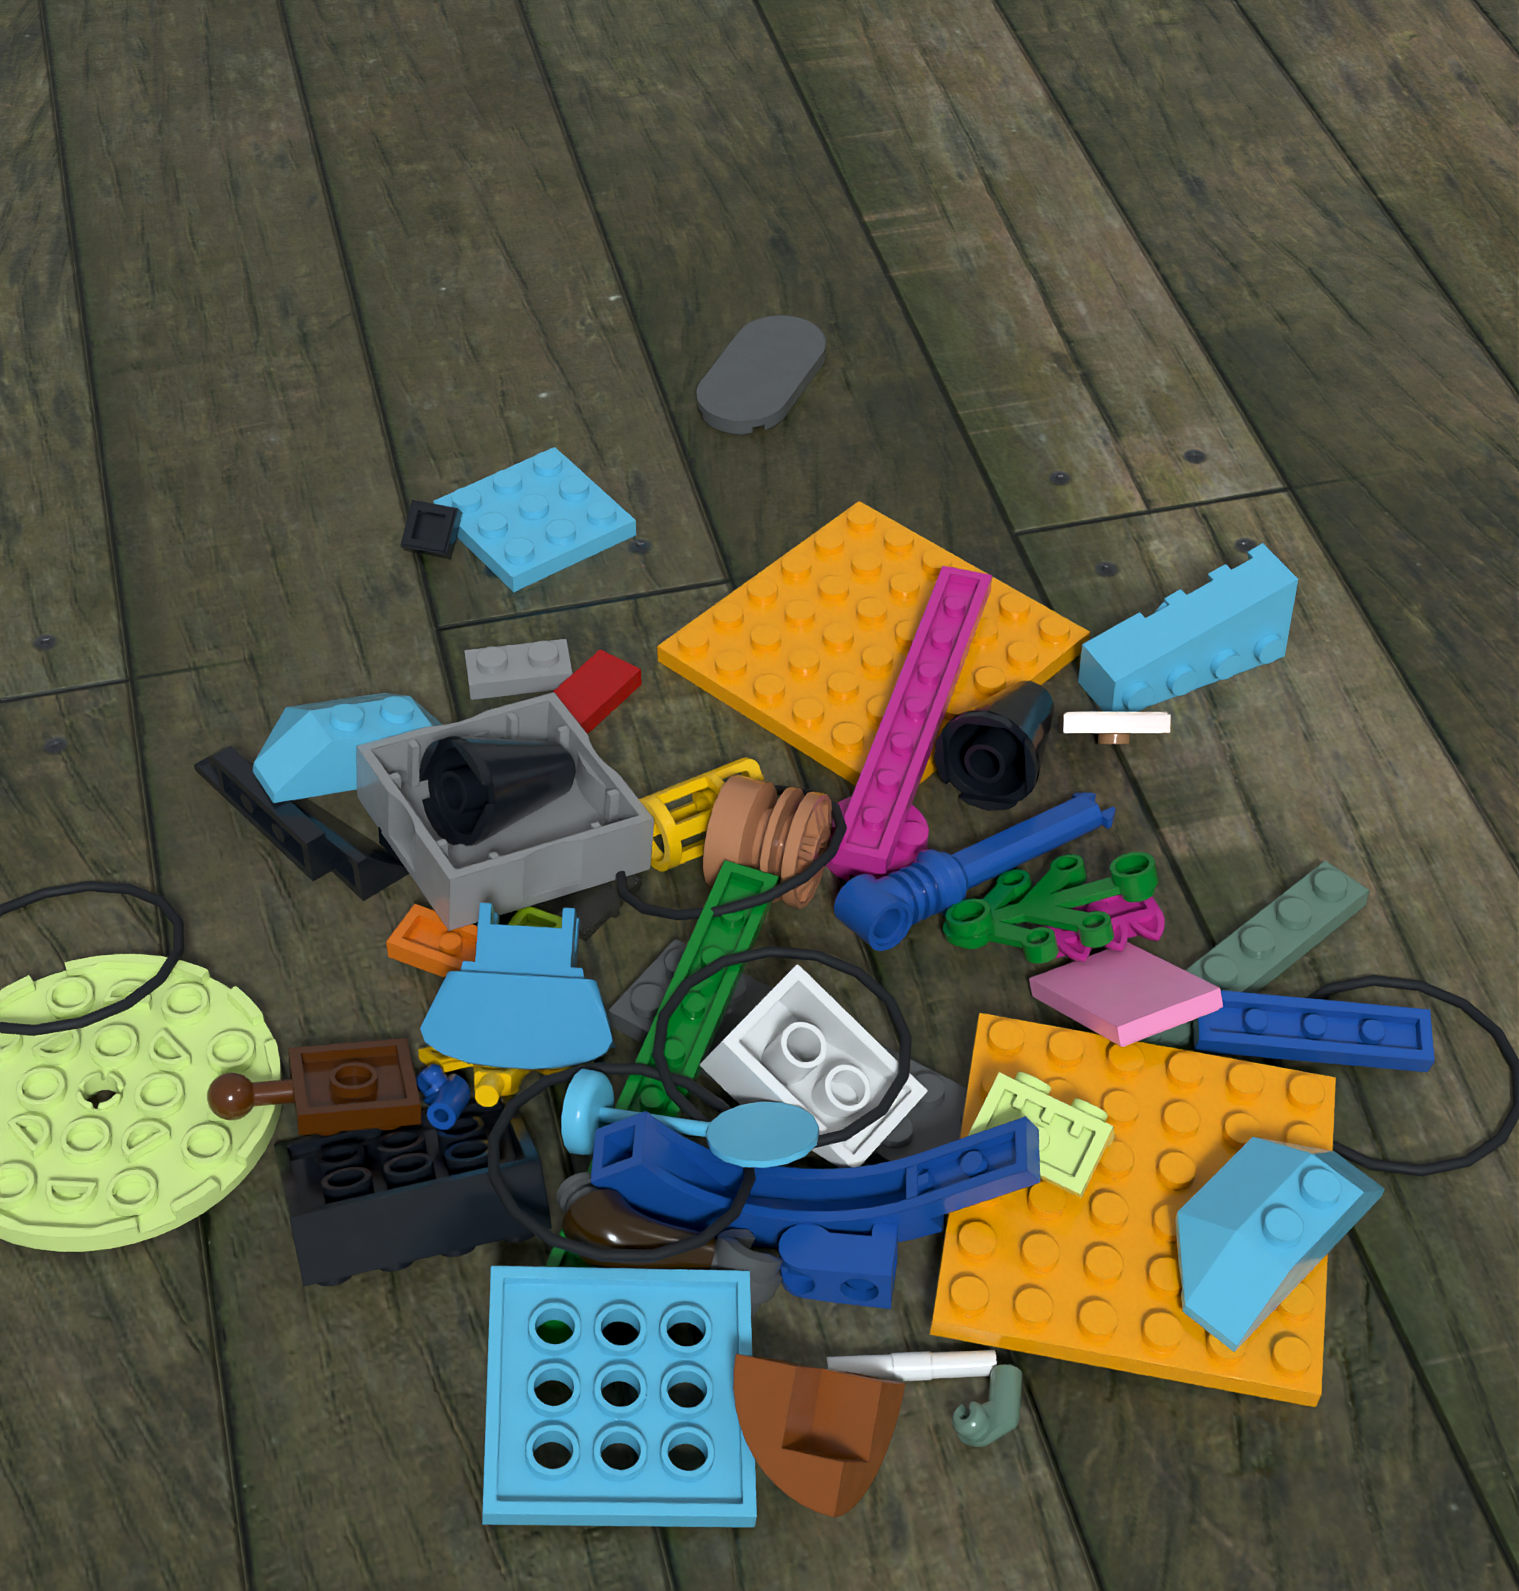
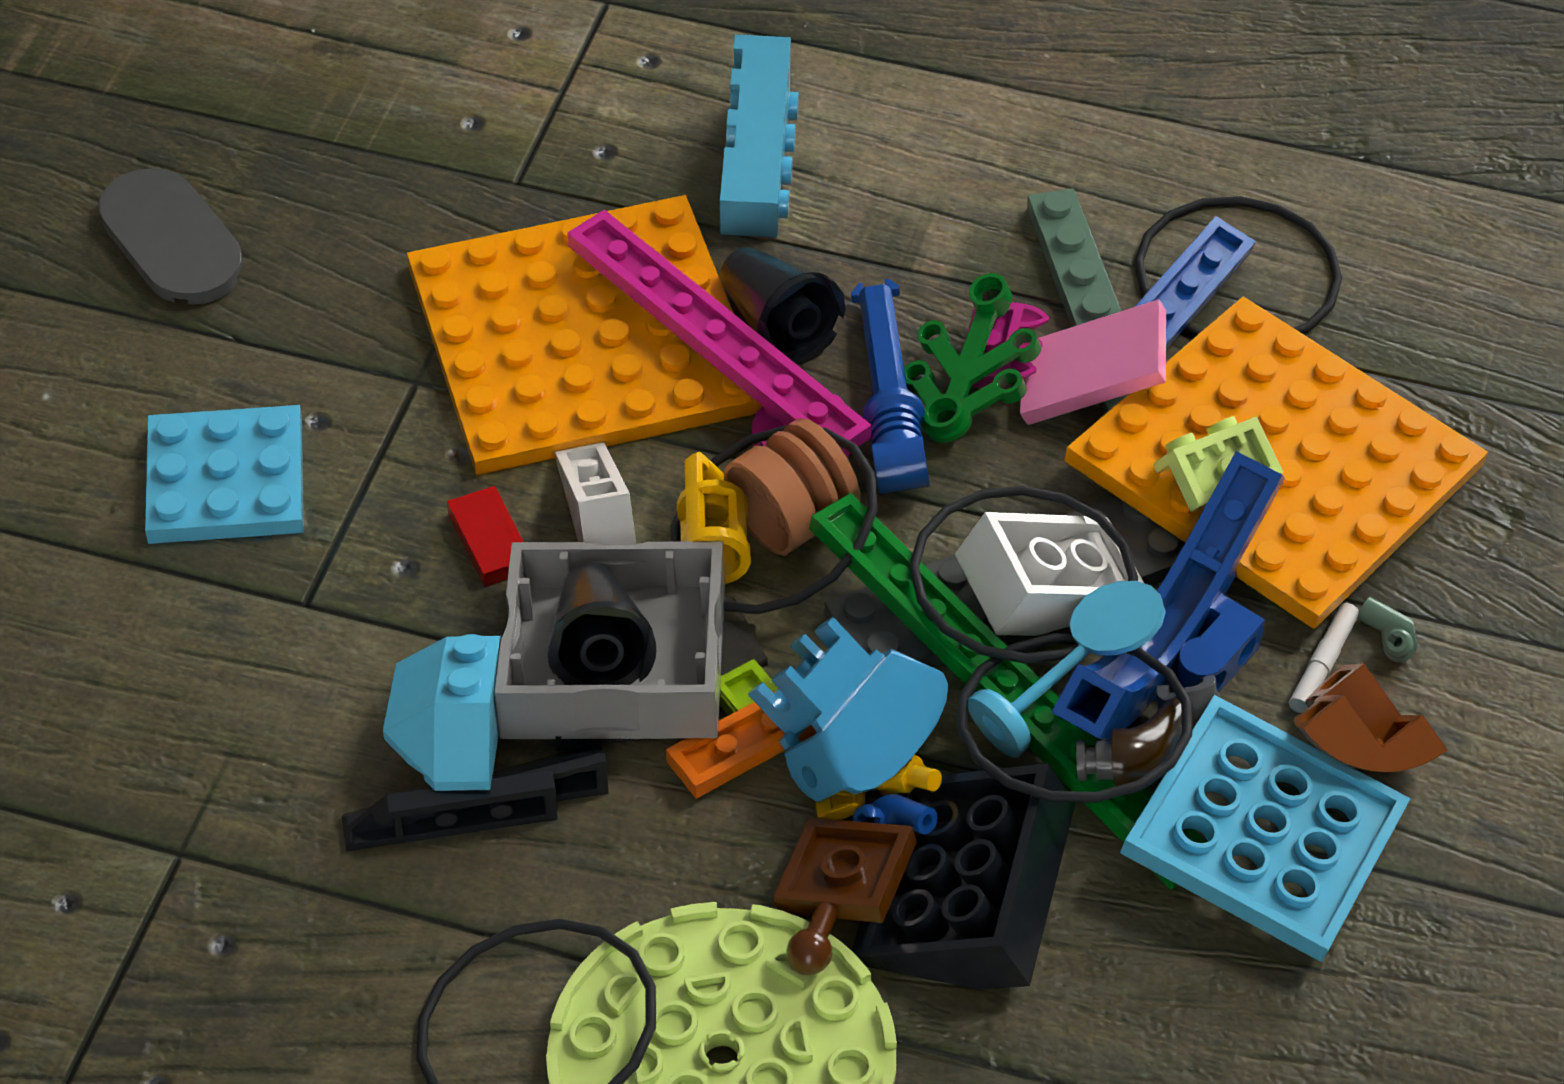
camera: 60 degrees left, 5 degrees up
black tile [400,500,463,560] -> none
light grey plate [464,639,572,700] -> none
plate [1058,712,1171,744] -> none
medium azure wedge [1175,1137,1385,1352] -> none
none -> white slope [555,442,636,545]

